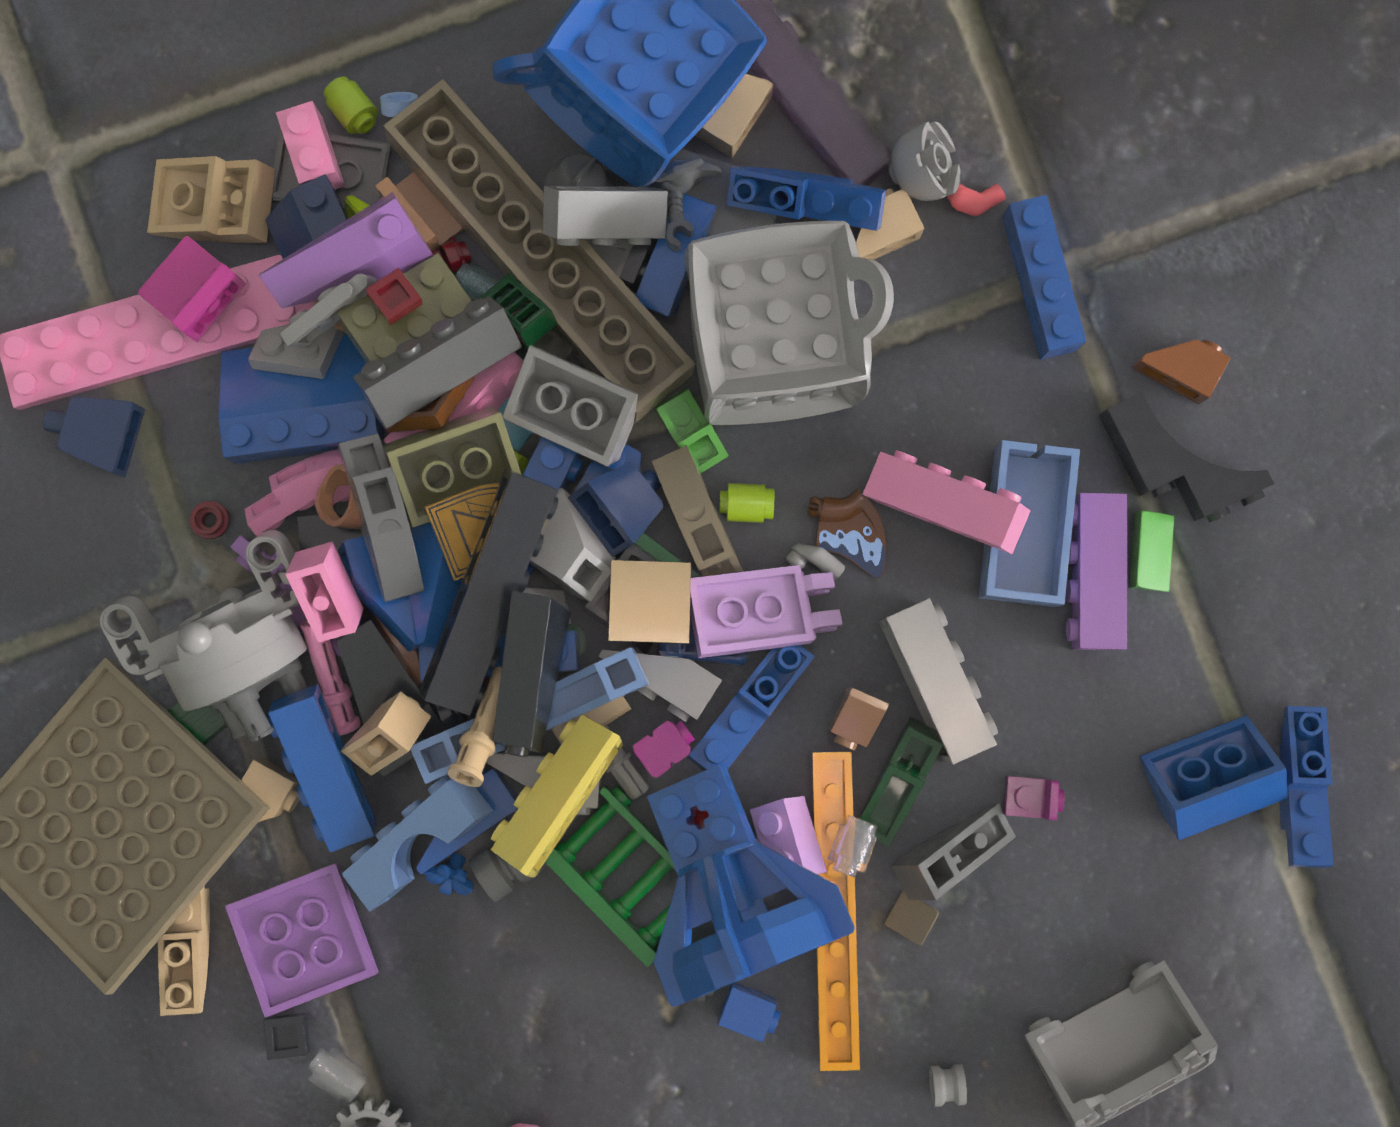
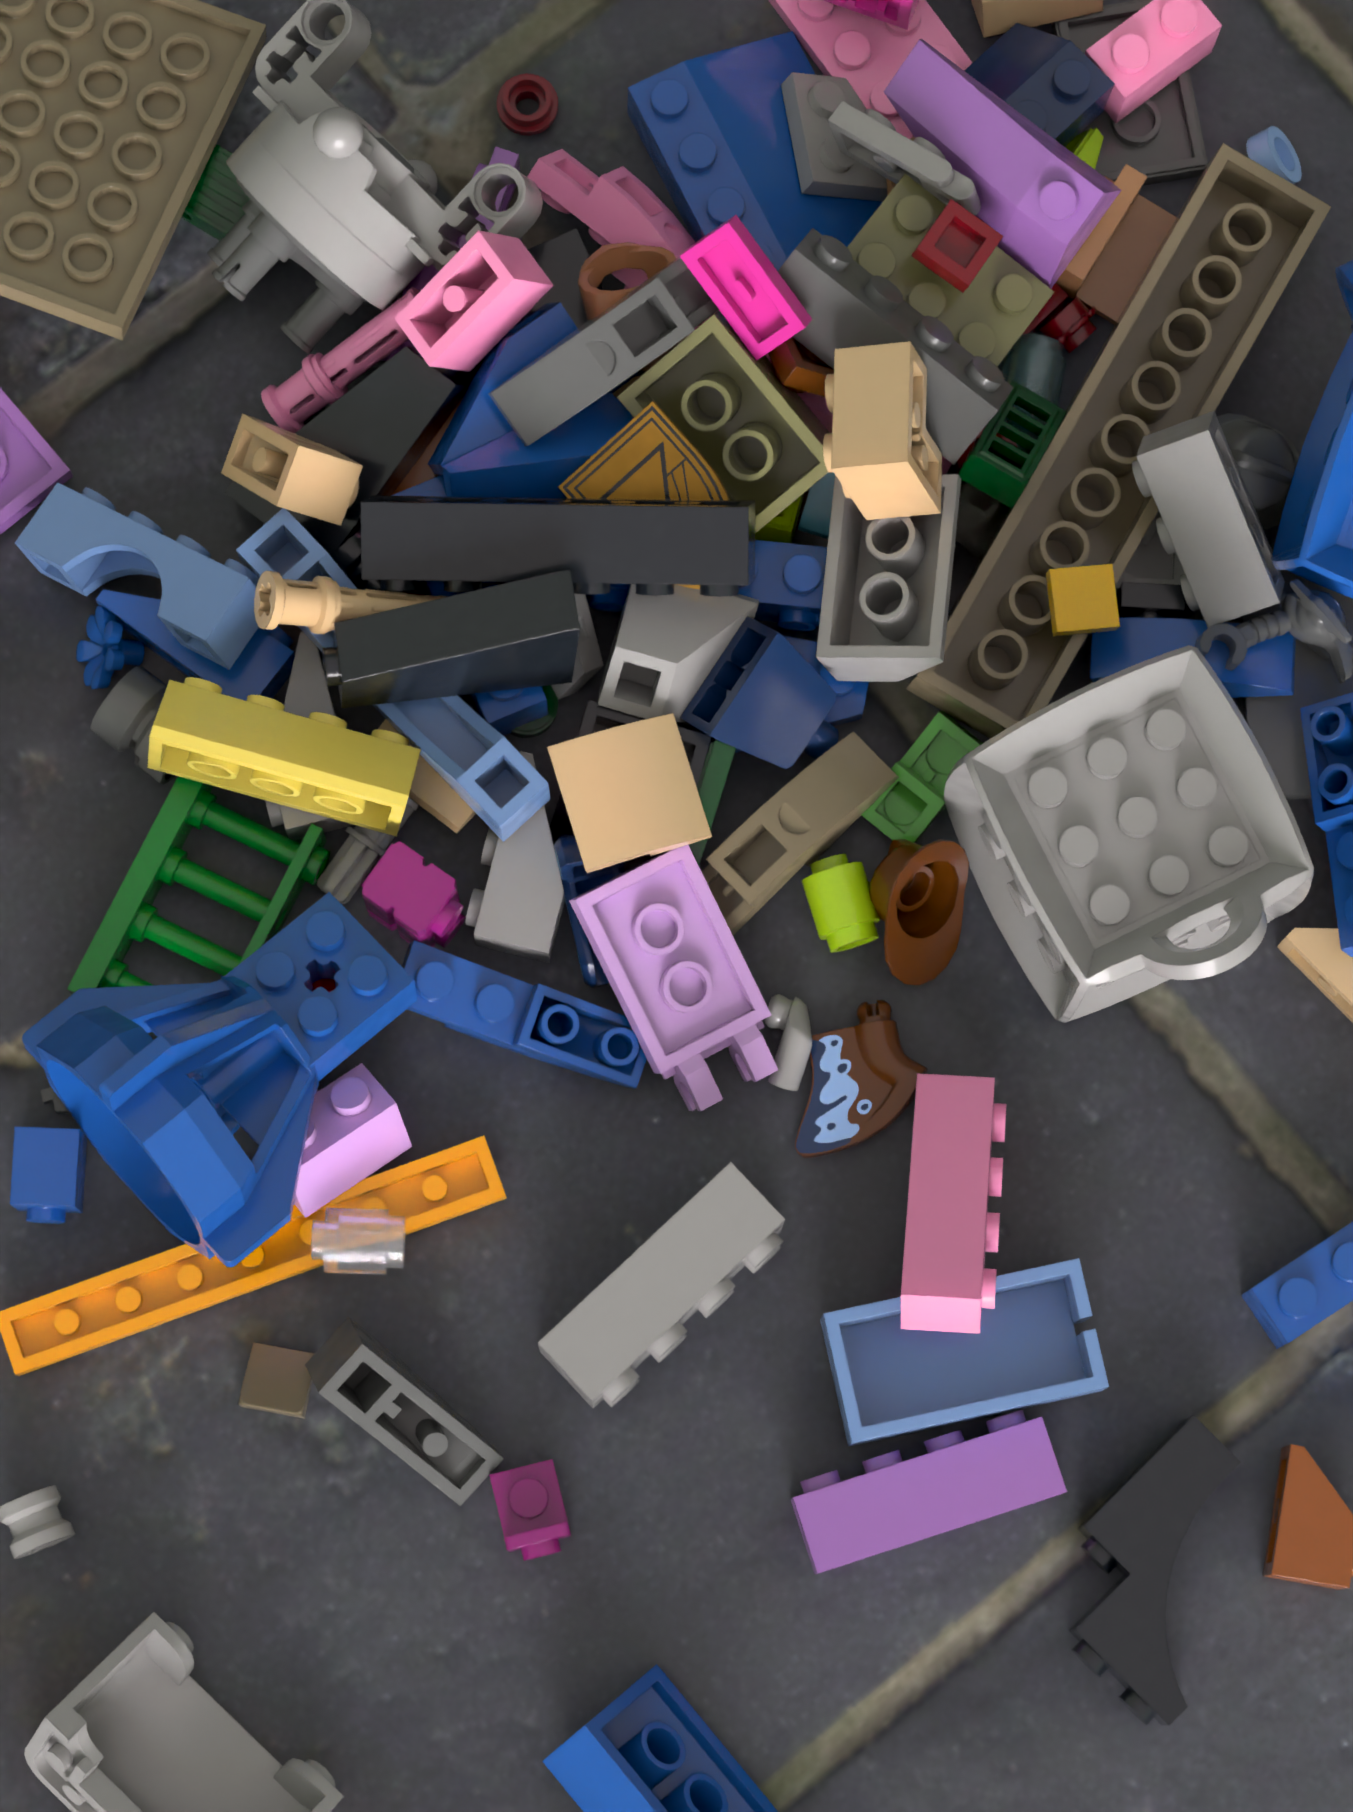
camera: 65 degrees right, 5 degrees down
tan slope [241,758,300,822] -> none
blue brick [266,684,377,852] -> none
lime brick [324,76,378,134] -> none
medium nougat slope [828,688,889,751] -> none
dark green slope [855,717,943,847] -> none
slope [1129,510,1174,592] -> none
none -> dark pink plate [680,215,813,361]
none -> tan brick [823,341,942,520]
none -> reddish brown piece [869,839,969,985]
none -> yellow tile [1046,564,1120,636]

